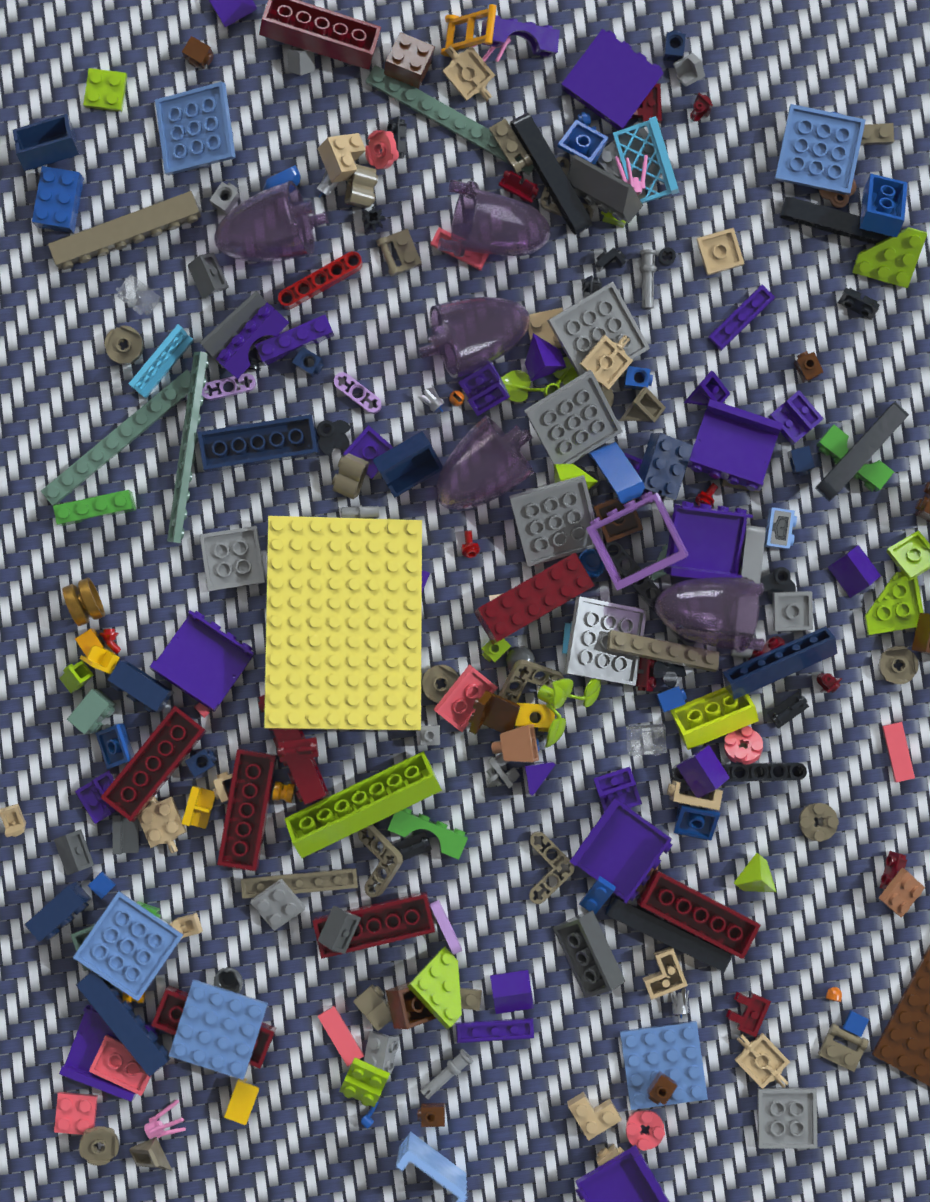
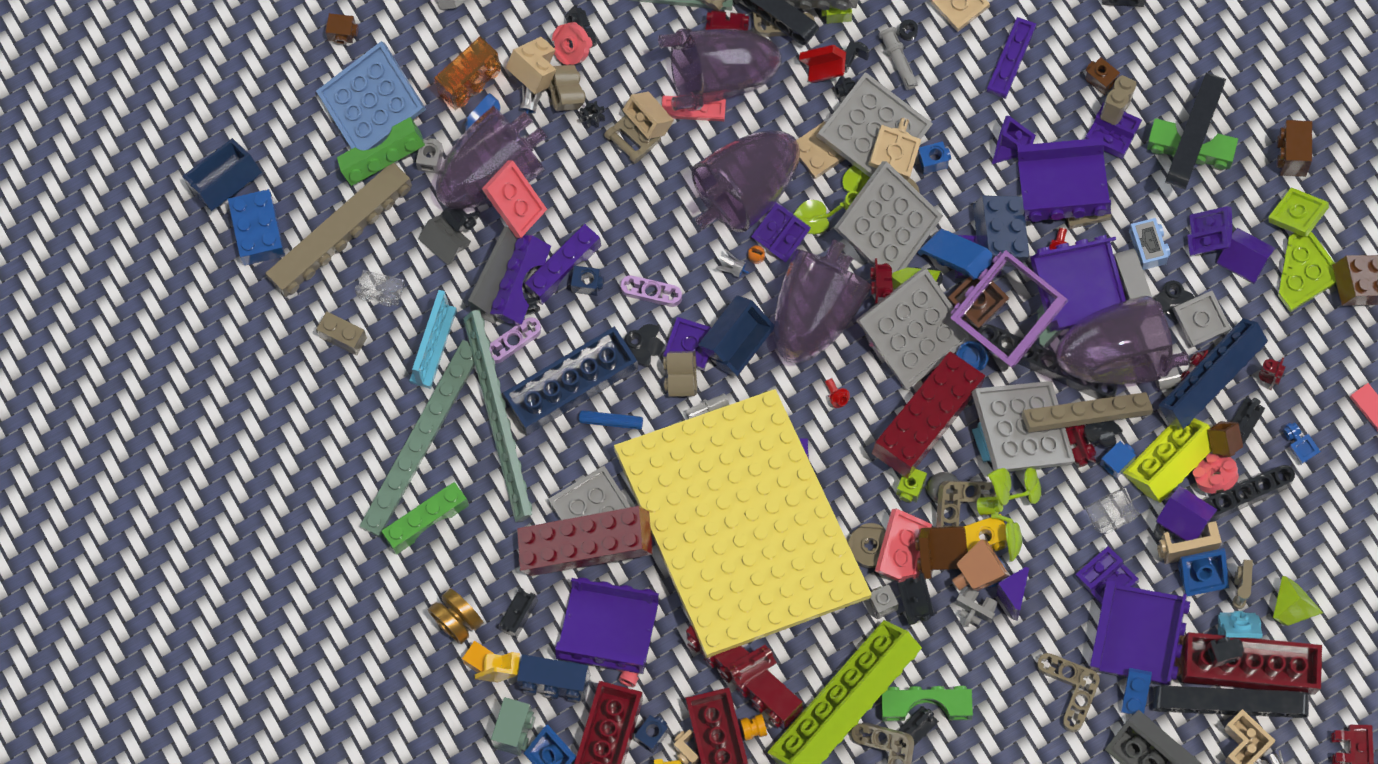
camera: 20 degrees left, 15 degrees down
lime brick [59,660,94,693] -> none
lime plate [83,68,127,112] -> none
red plate [99,629,121,654] -> none
dark tan plate [104,326,144,365] -> none
red beam [278,251,363,310] -> none
dark purple slope [525,333,567,381] -> none
dark tan slope [620,386,666,423] -> none
dark blue brick [787,446,815,477] -> none
dark tan plate [799,803,839,842] -> none
dark tan plate [878,646,919,684] -> none
none -> dark tan brick [316,311,367,356]
none -> bright green arch [337,117,425,186]
none -> clear orange brick [434,36,501,111]
none -> black bracket [441,204,480,232]
none -> coral plate [482,160,547,238]
none -> black hinge [497,588,538,639]
none -> dark red brick [517,506,653,576]
none -> blue axle [579,410,643,429]
none -> tan brick [623,91,674,139]
none -> red panel [799,45,846,83]
none -> dark red hinge [870,258,893,303]
none -> black hinge [898,572,935,625]
none -> dark tan brick [1101,75,1136,125]
none -> dark purple slope [1187,206,1232,256]
none -> black brick [1206,637,1244,668]
none -> reddish brown brick [1208,421,1243,457]
none -> medium azure piece [1218,611,1263,639]
none -> dark tan plate [1232,559,1253,609]
none -> blue plate [1283,422,1321,465]

